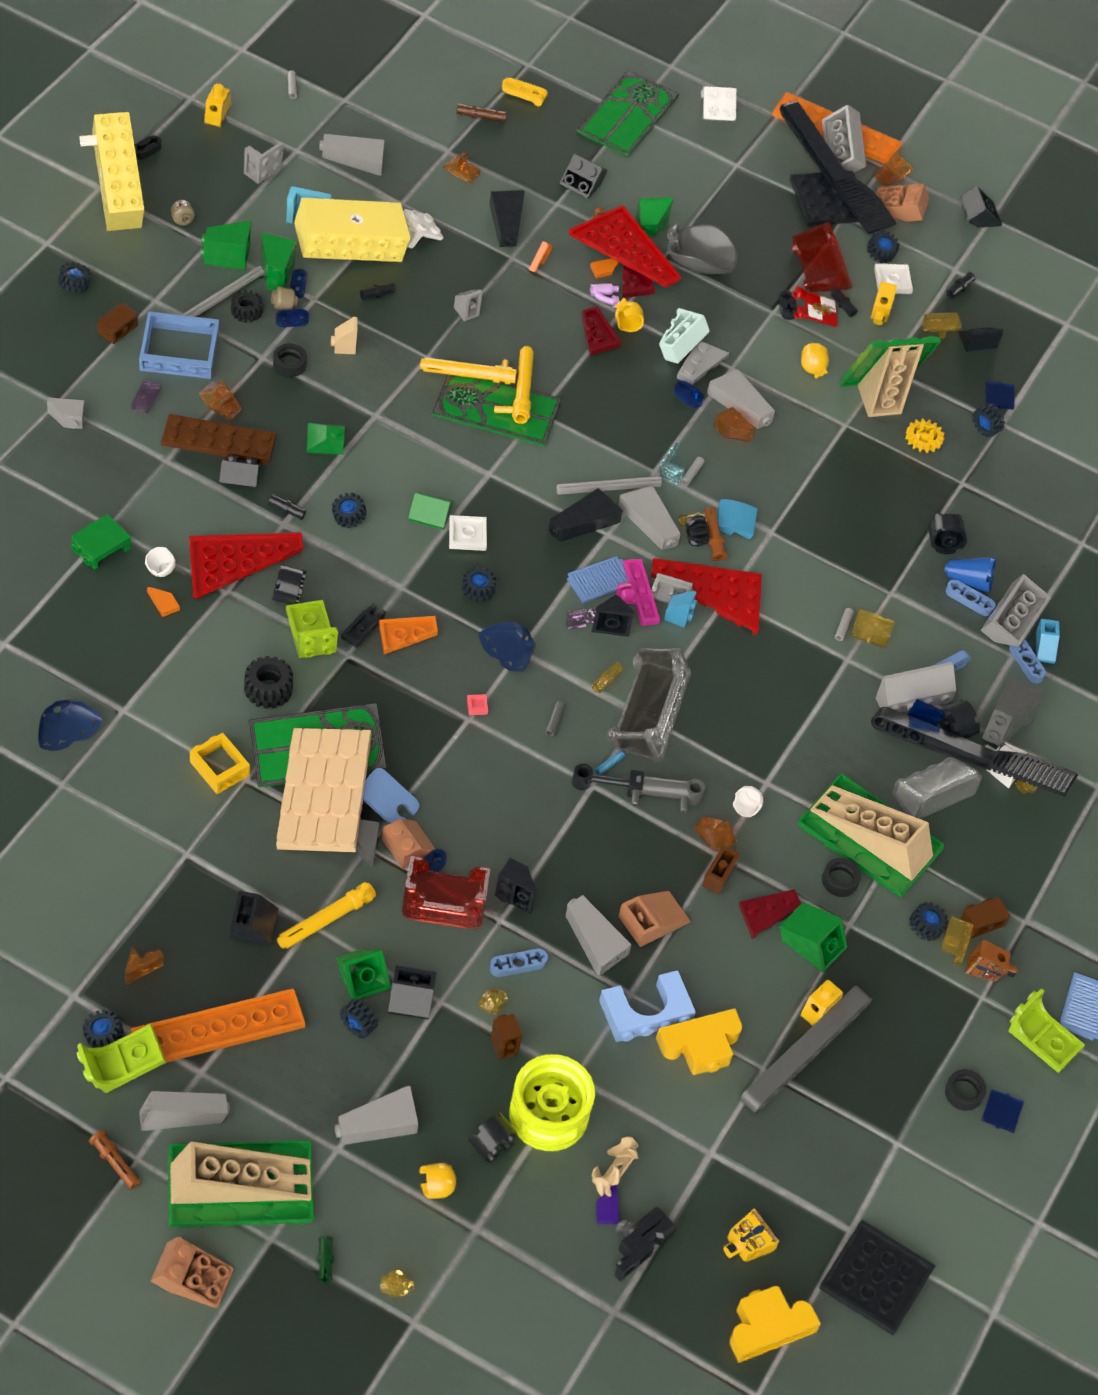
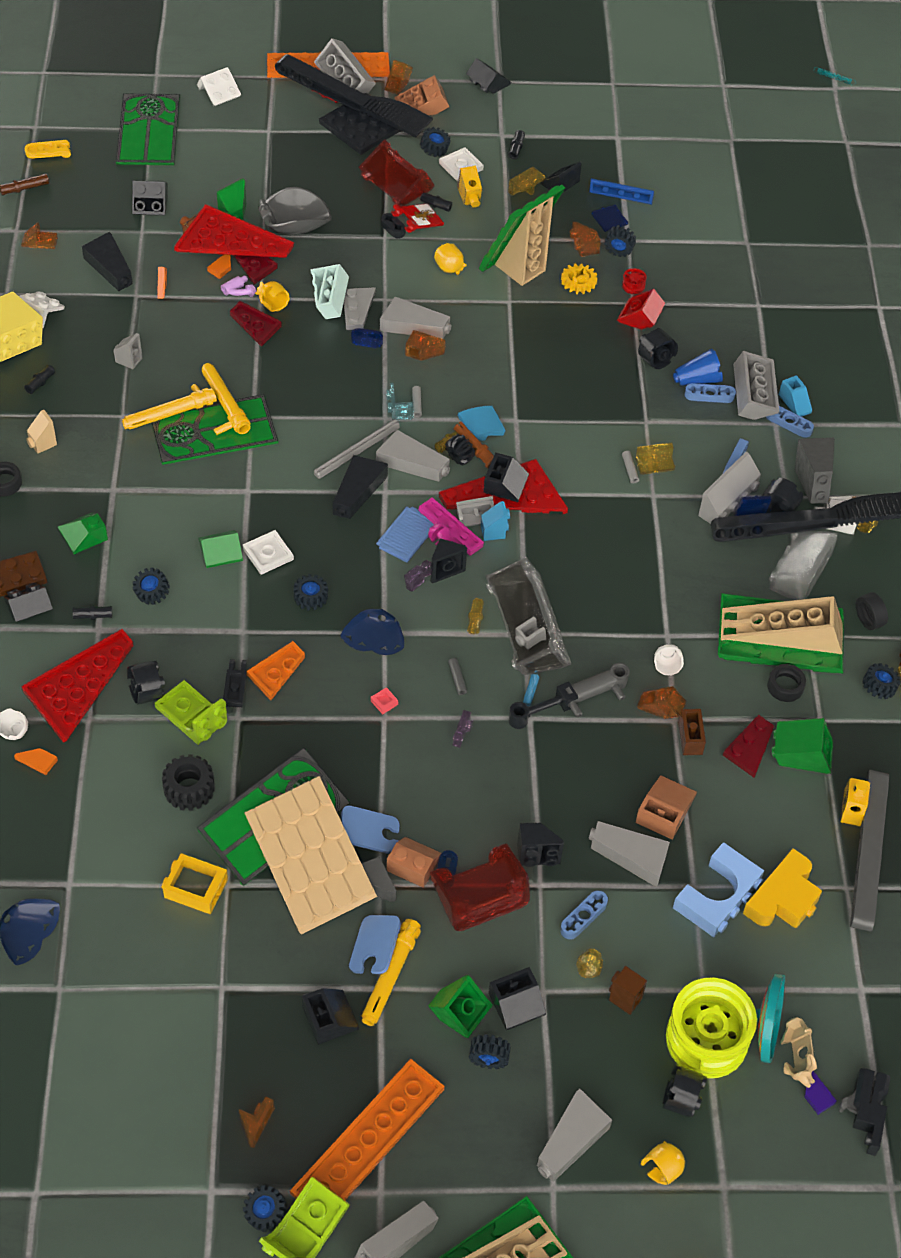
camera: 25 degrees left, 0 degrees up
none -> medium blue piece [349,915,401,974]
none -> clear purple plate [452,710,473,748]
none -> black slope [483,452,529,502]
none -> light grey window [515,616,546,650]
none -> clear orange slope [570,222,601,257]
none -> blue slope [589,178,654,205]
none -> red slope [617,289,665,330]
none -> red wheel [622,268,647,294]
none -> teal dish [756,973,785,1064]
none -> black tyre [855,592,888,630]

